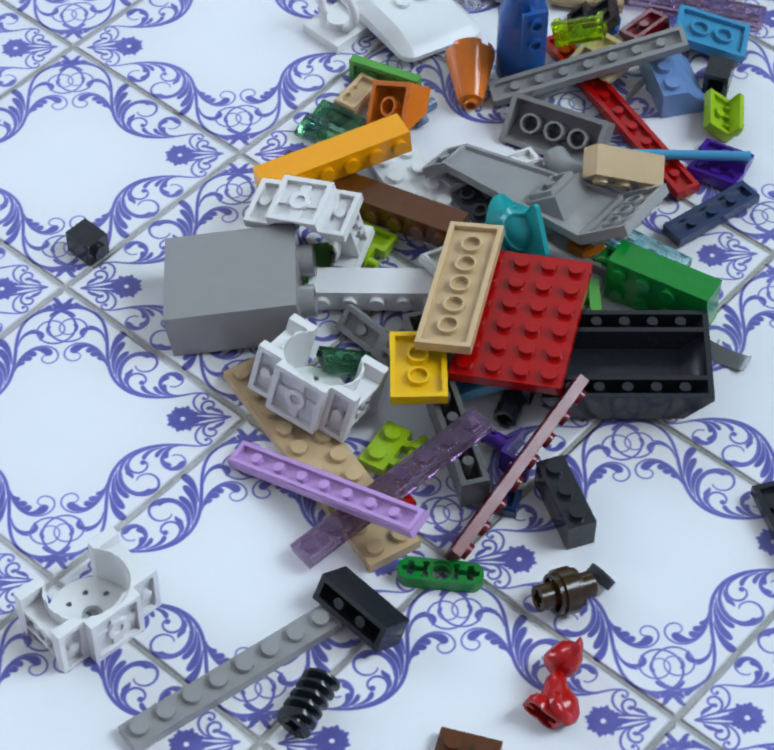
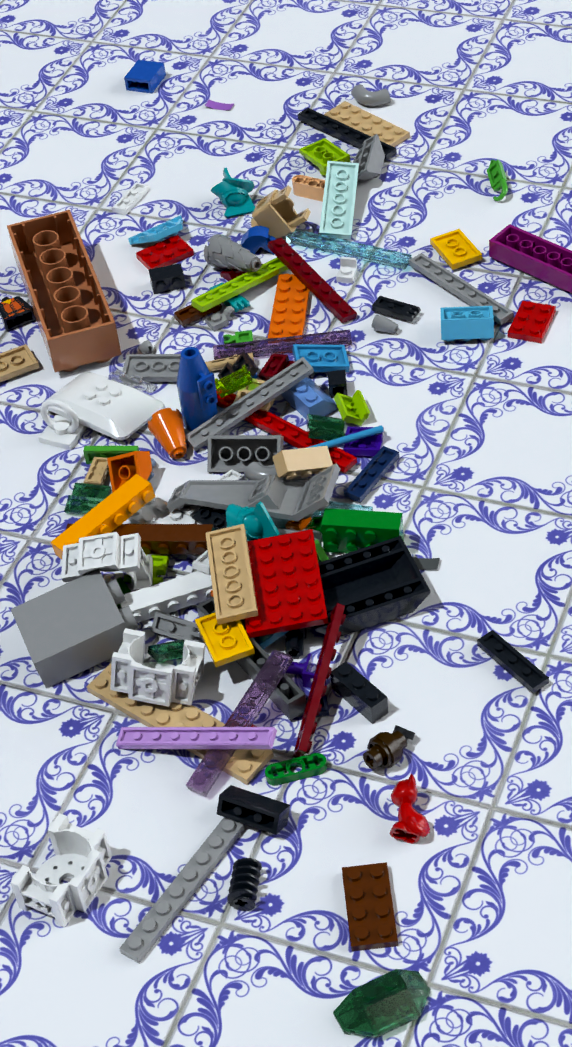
camera: 15 degrees left, 5 degrees down
lime plate [358,421,430,482] -> none
none -> clear green slope [307,414,346,441]

